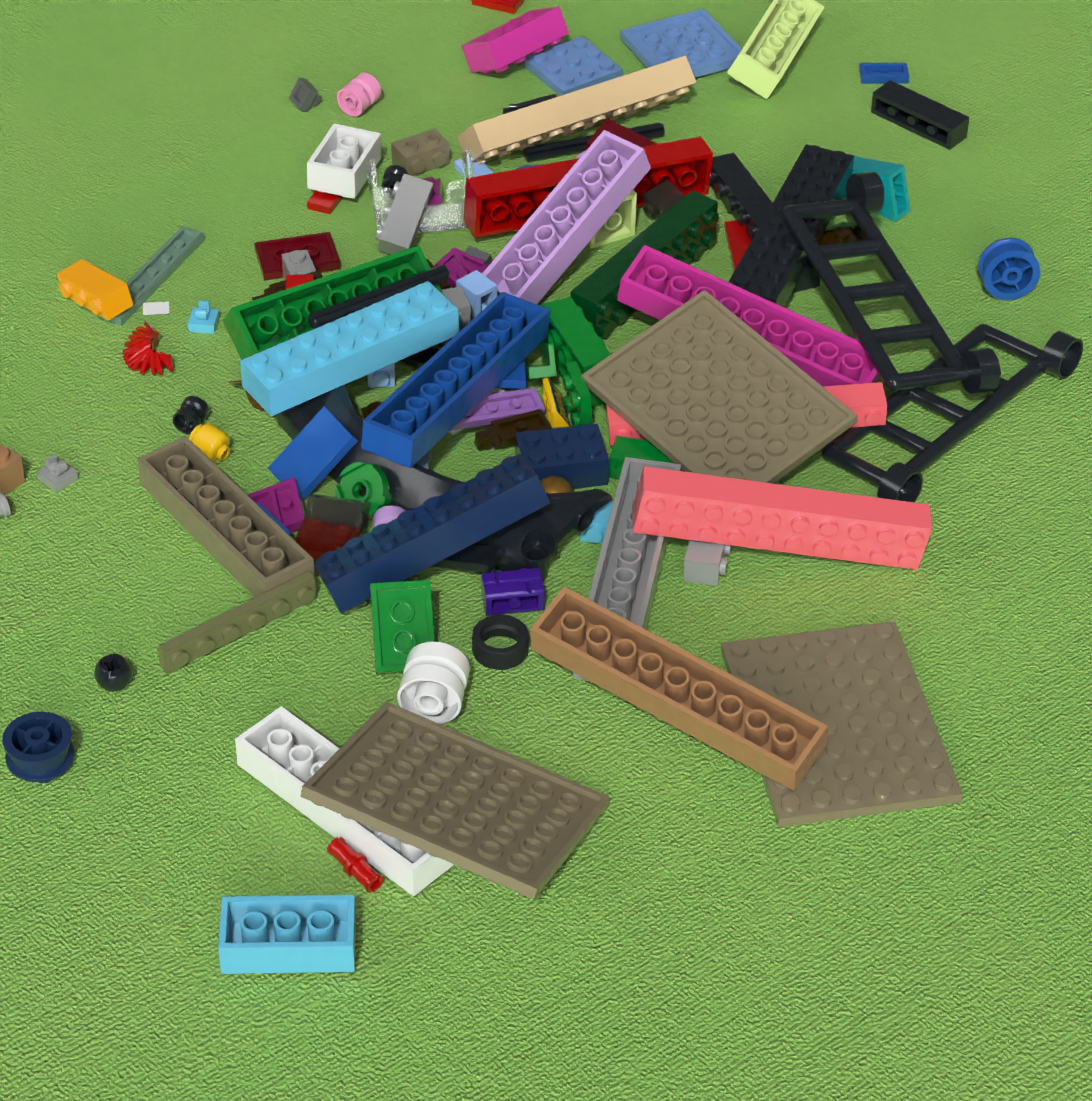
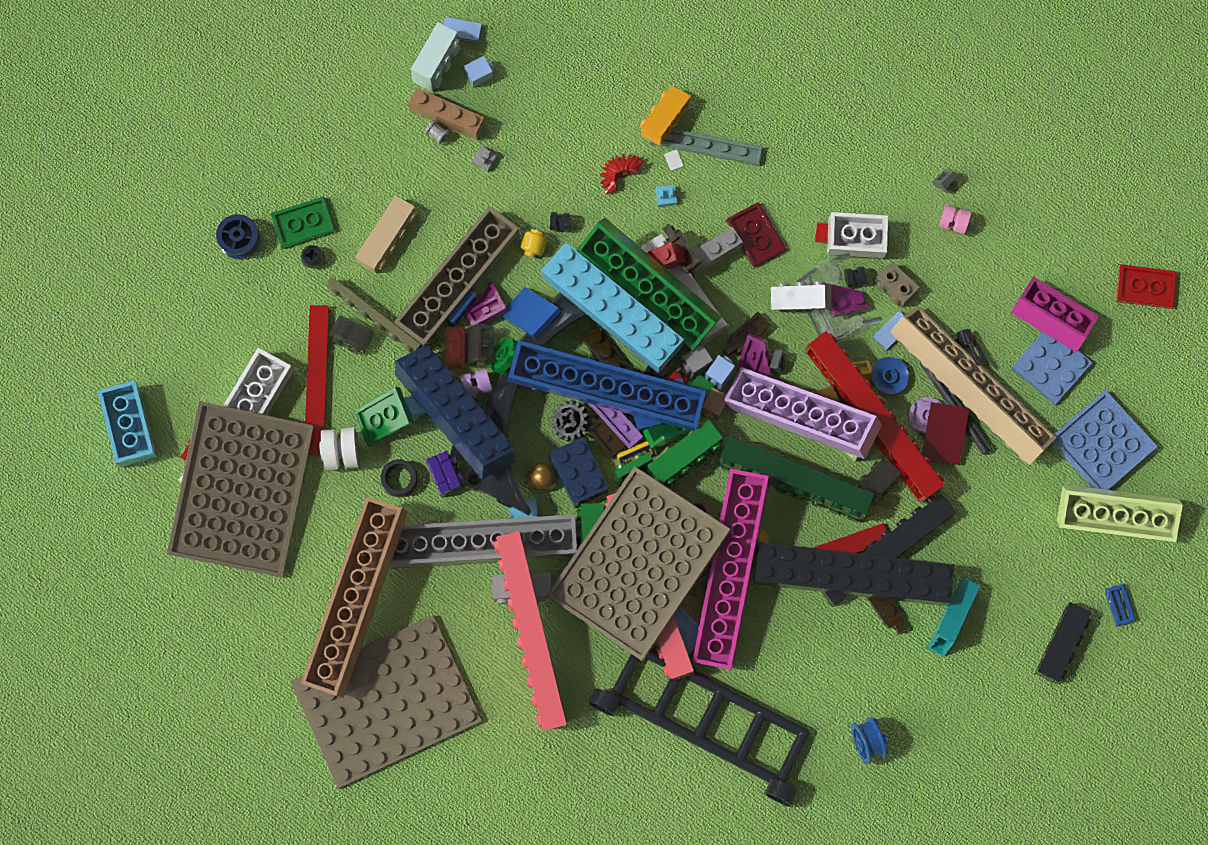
camera: 75 degrees right, 35 degrees up
black axle [308,265,450,329] -> none
black fence [782,172,1001,394] -> none
none -> green tile [270,196,336,249]
none -> red tile [305,305,329,455]
none -> clear smoke brick [329,315,374,355]
none -> tan brick [355,195,416,274]
none -> black gear [550,400,591,442]

